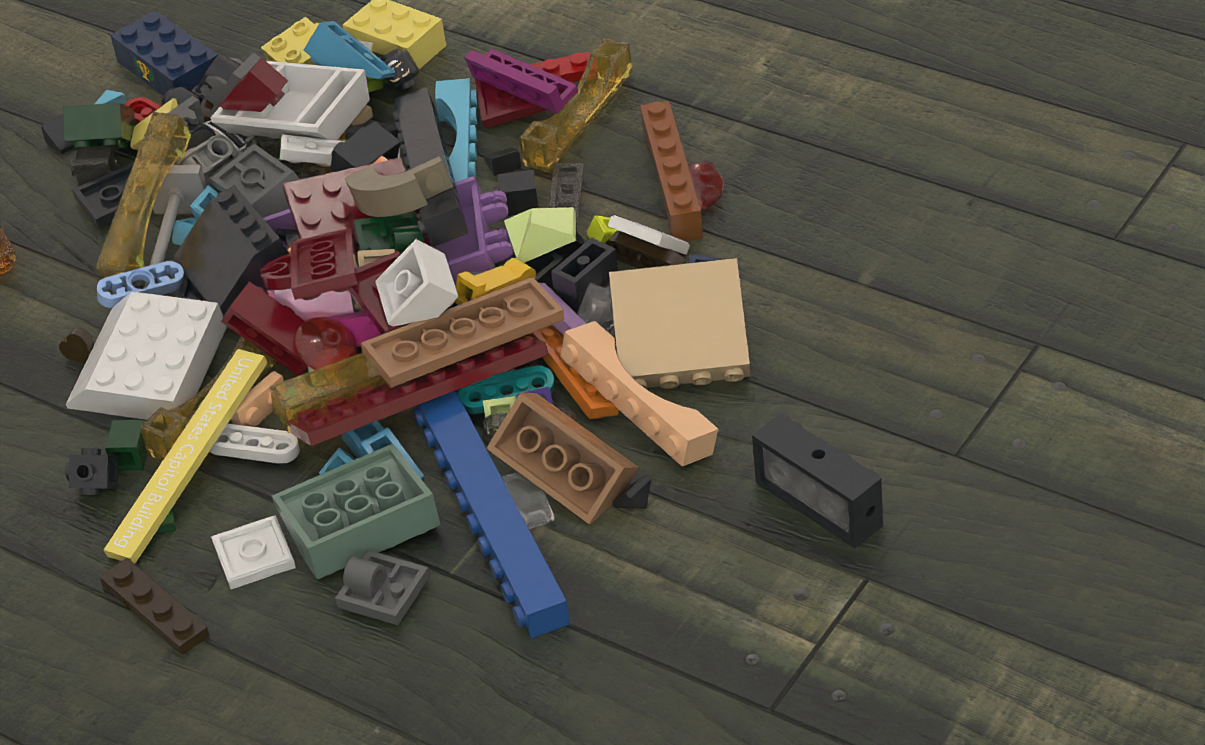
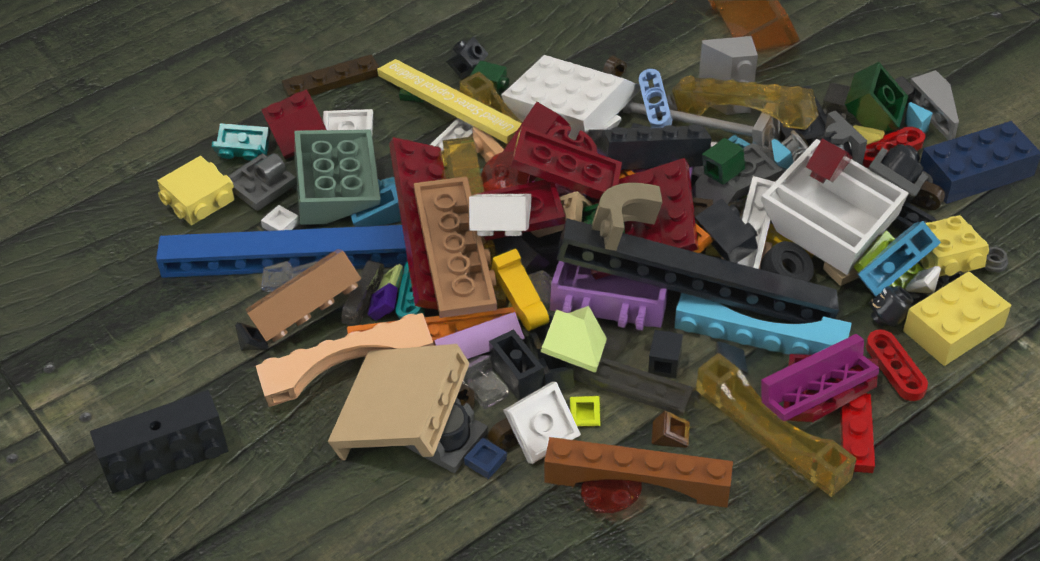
camera: 105 degrees right, 5 degrees up
none -> light yellow brick [157,156,234,226]
none -> teal bracket [211,123,271,161]
none -> dark red slope [261,89,327,160]
none -> white plate [261,205,300,231]
none -> reddish brown slope [652,411,690,448]
none -> light grey slope [697,36,758,115]
none -> dark green brick [702,138,745,185]
none -> medium azure slope [771,139,794,169]
none -> red plate [866,330,928,401]
none -> light grey slope [910,70,959,140]

